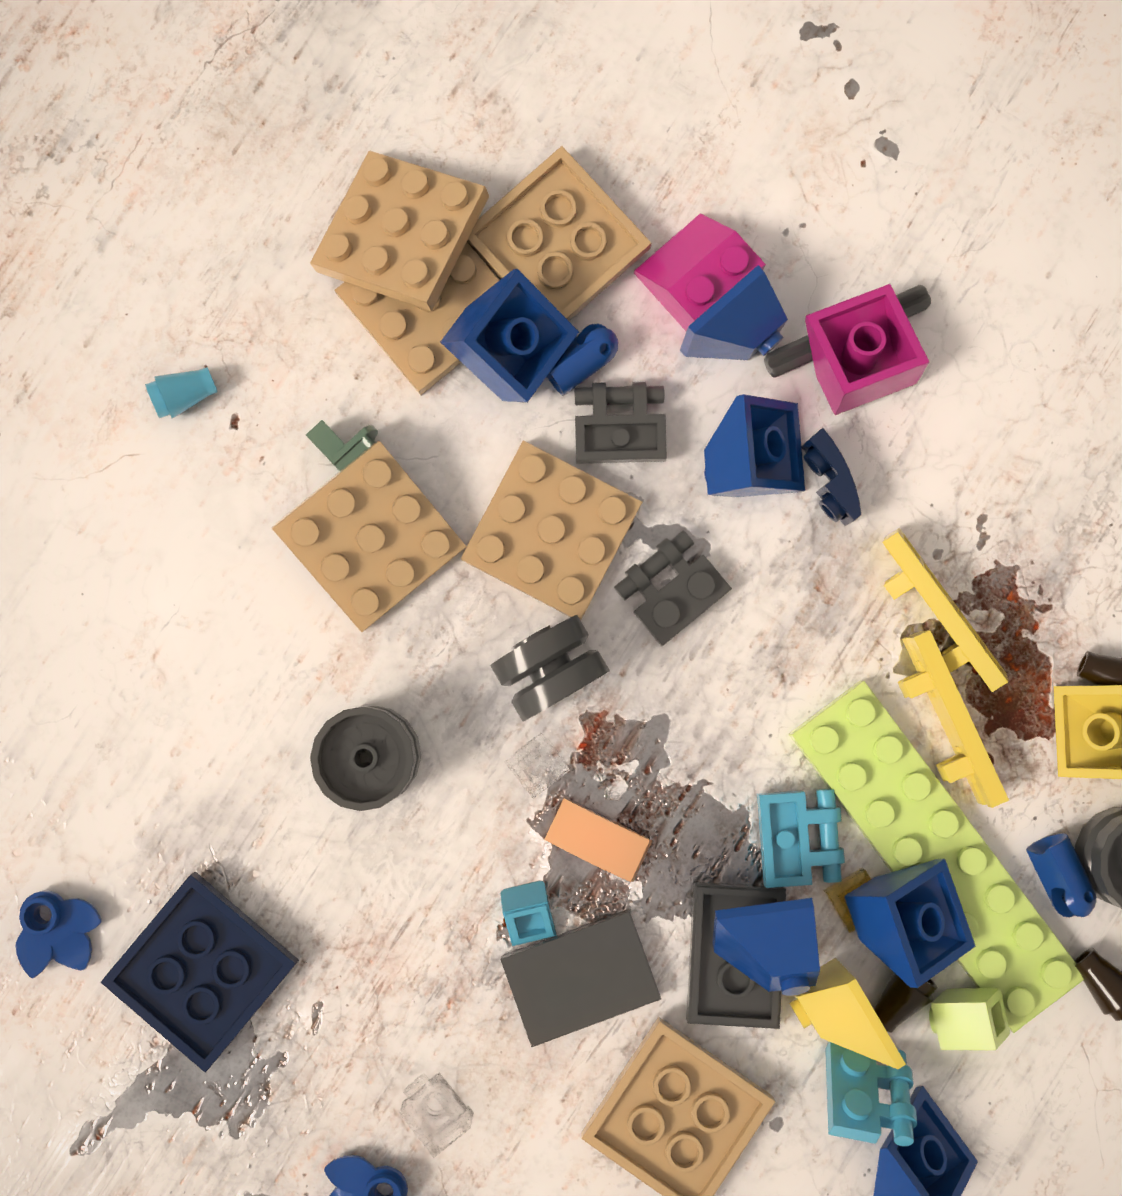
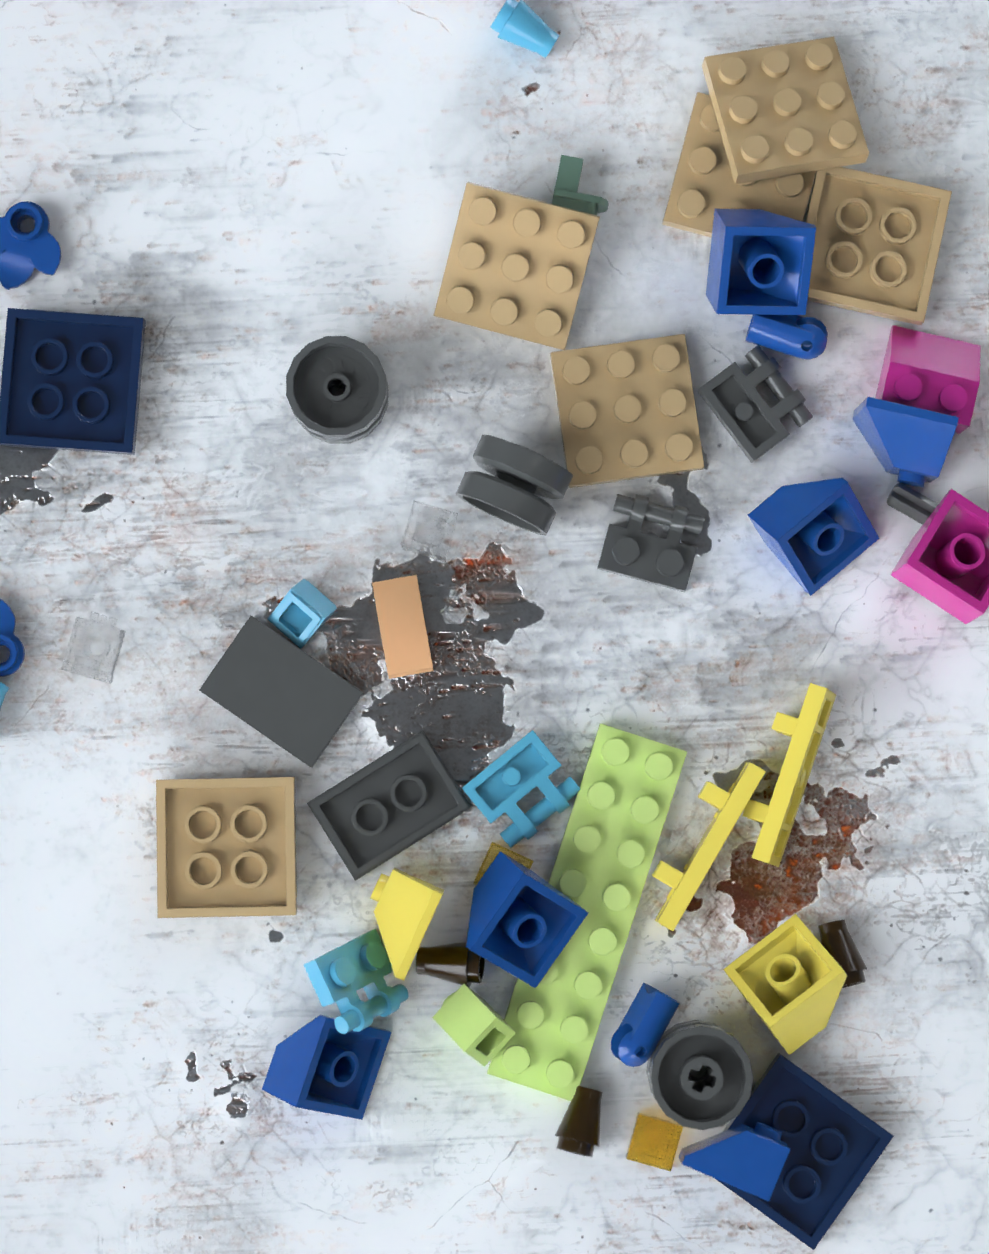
camera: 50 degrees right, 0 degrees up
blue slope [712,898,820,996] -> none
dark blue slope [802,428,861,526] -> none

